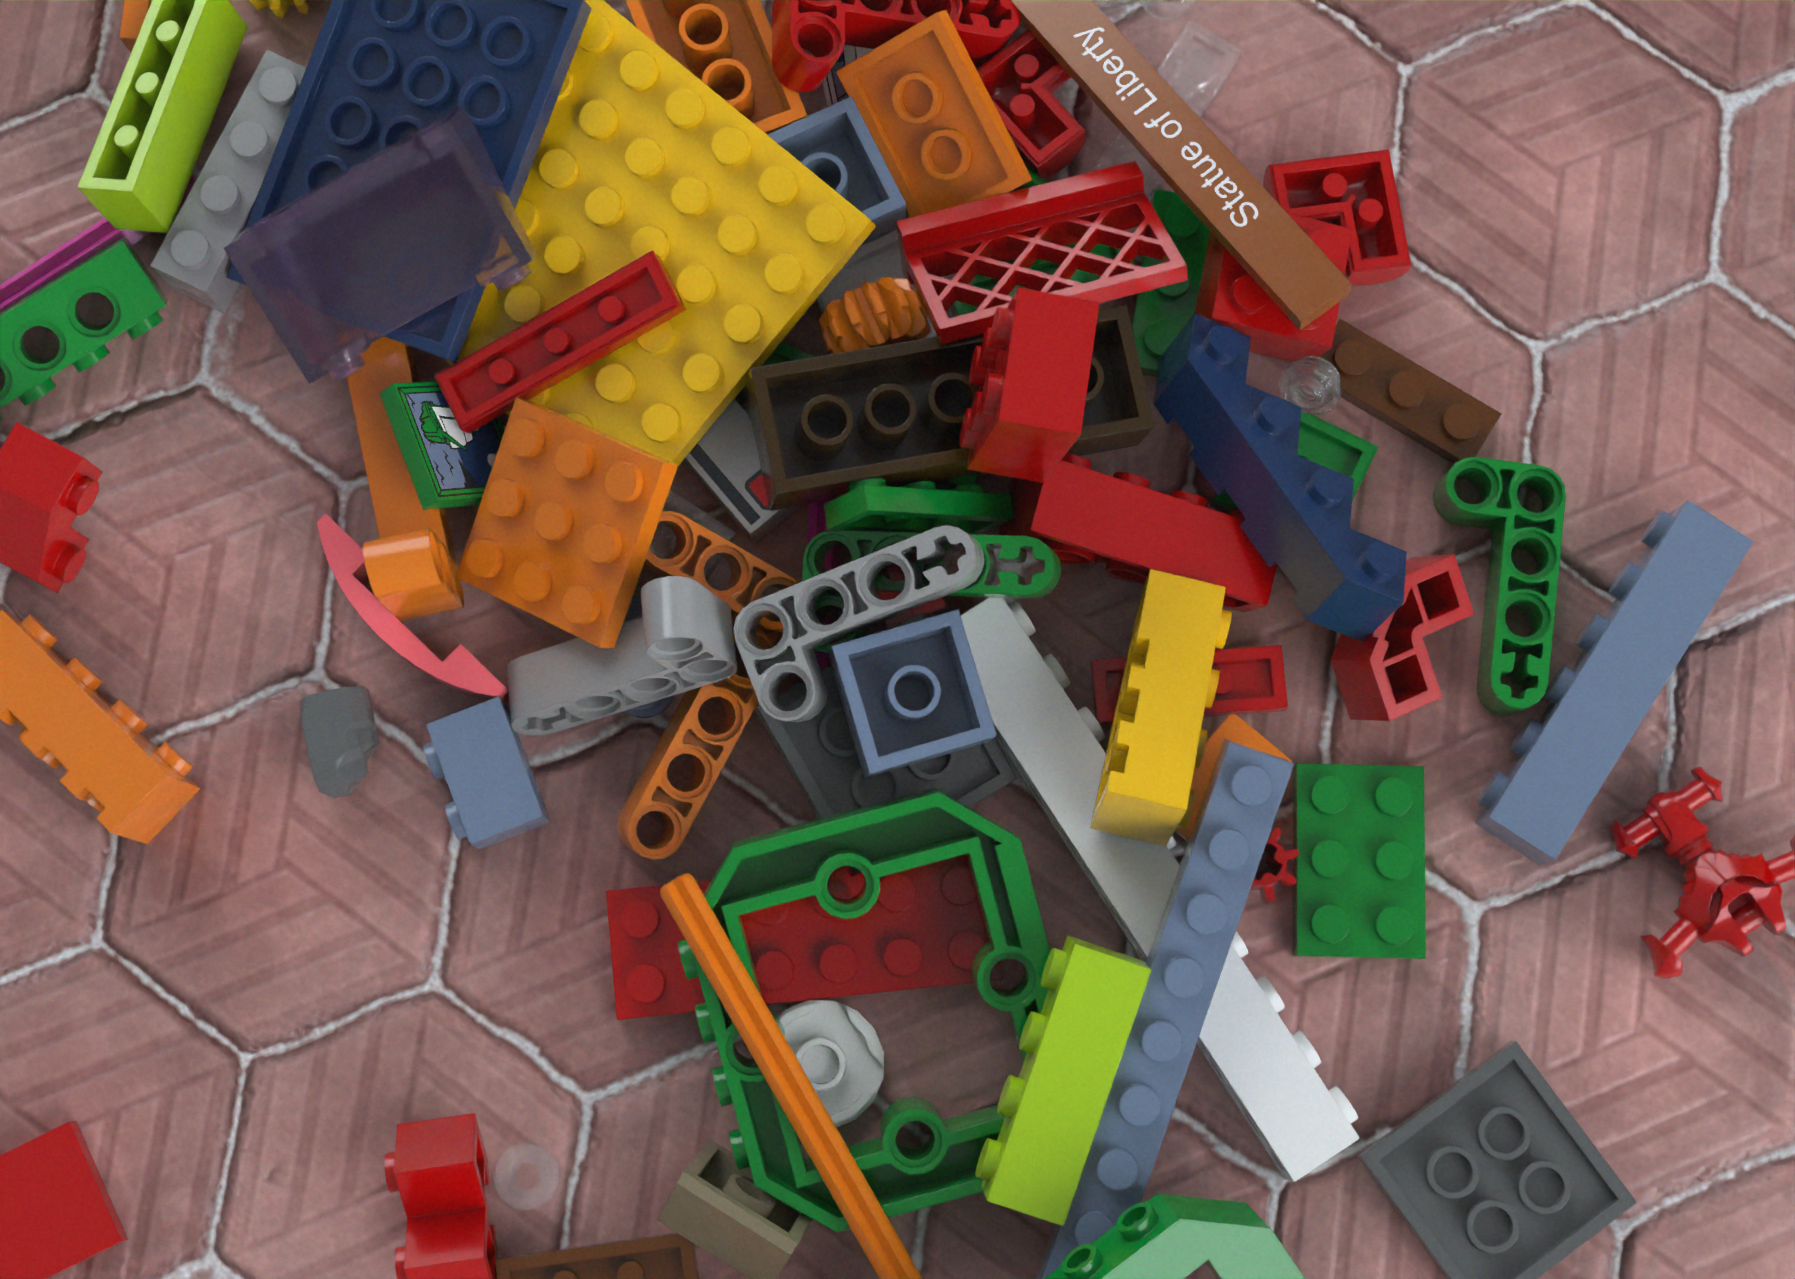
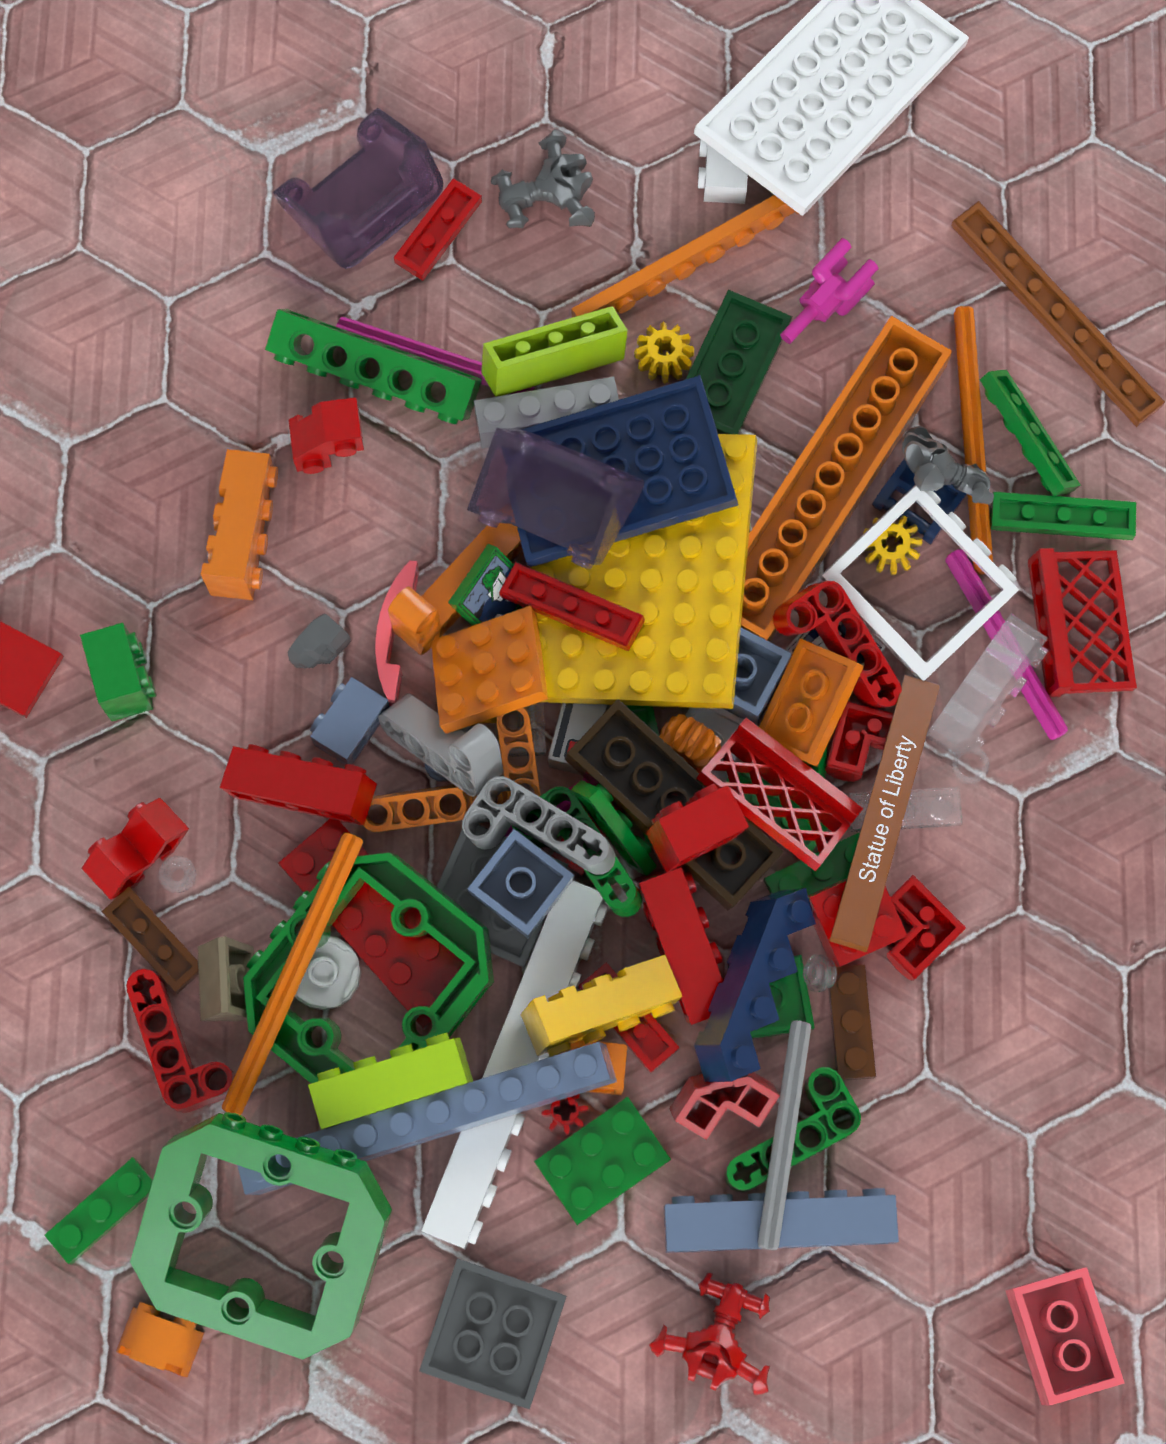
camera: 55 degrees right, 5 degrees down
none -> green brick [80,622,157,721]
none -> red brick [220,744,377,826]
none -> light grey axle [758,1021,811,1251]

